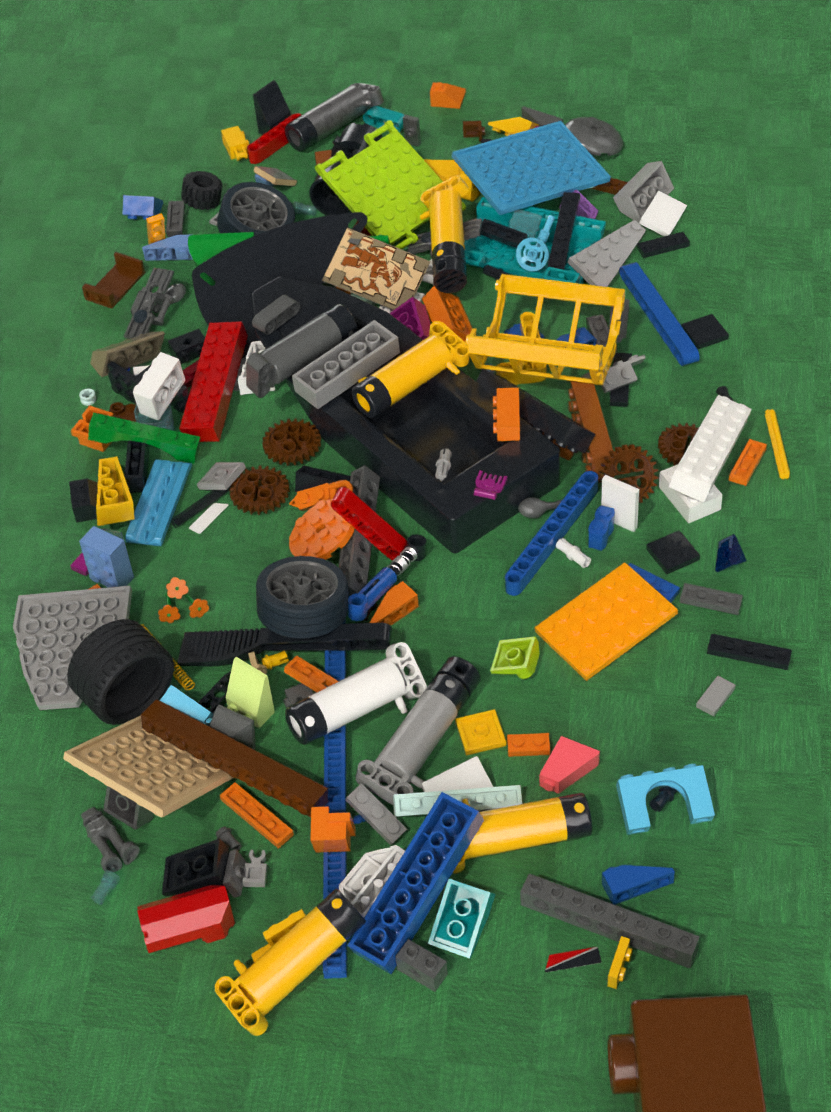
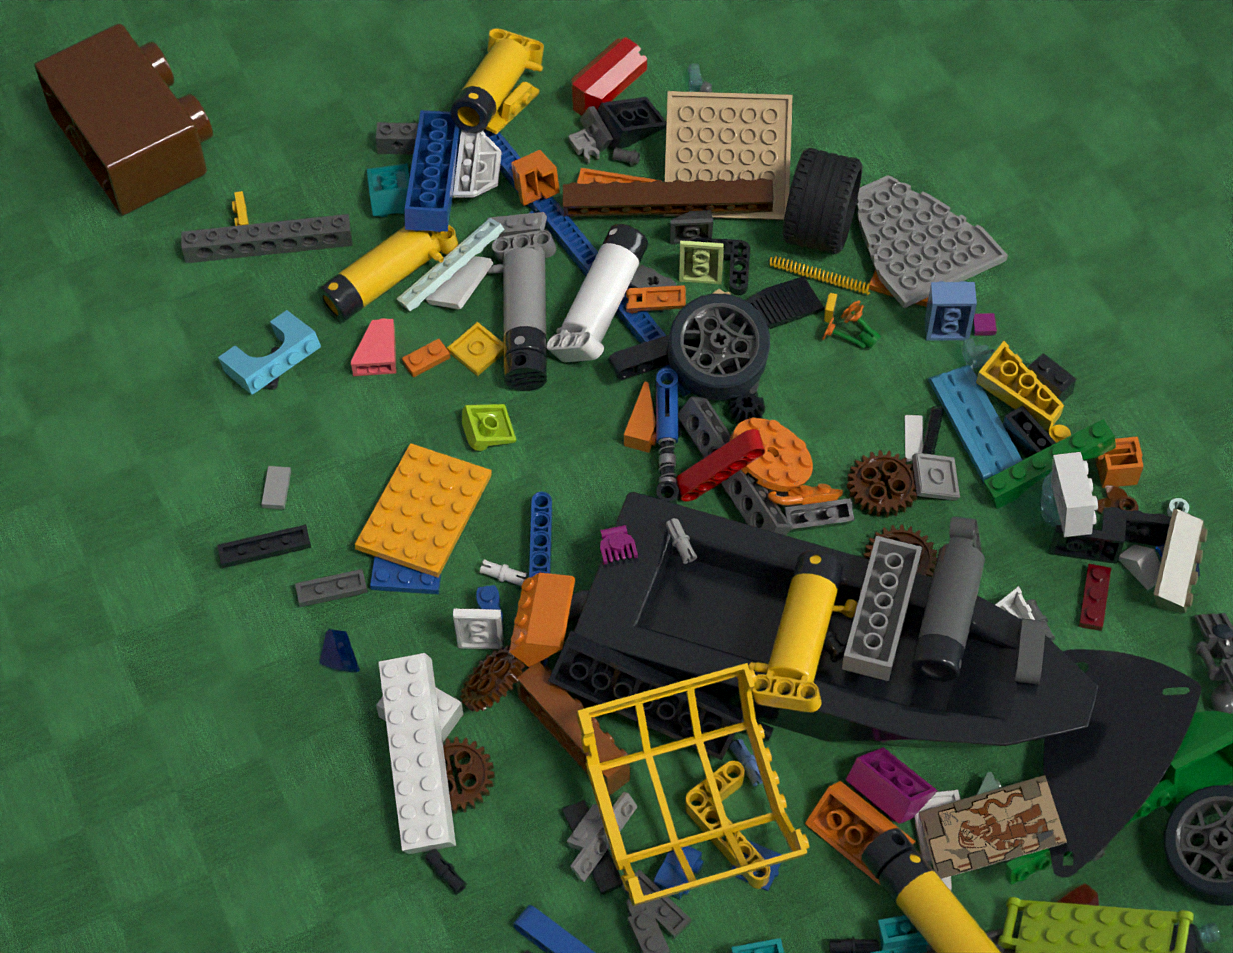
camera: 145 degrees right, 10 degrees up
medium azure slope [160,685,214,726] -> none
black brick [168,328,205,364] -> none
red brick [179,322,248,442] -> none
orange brick [493,388,520,441] -> none
sticker [545,947,601,972] -> none
blue slope [602,865,675,905] -> none
black plate [646,530,700,575] -> none
orange plate [729,439,767,486] -> none
yellow axle [765,409,790,480] -> none
none -> orange slope [509,573,575,667]
none -> yellow tile [824,293,837,323]

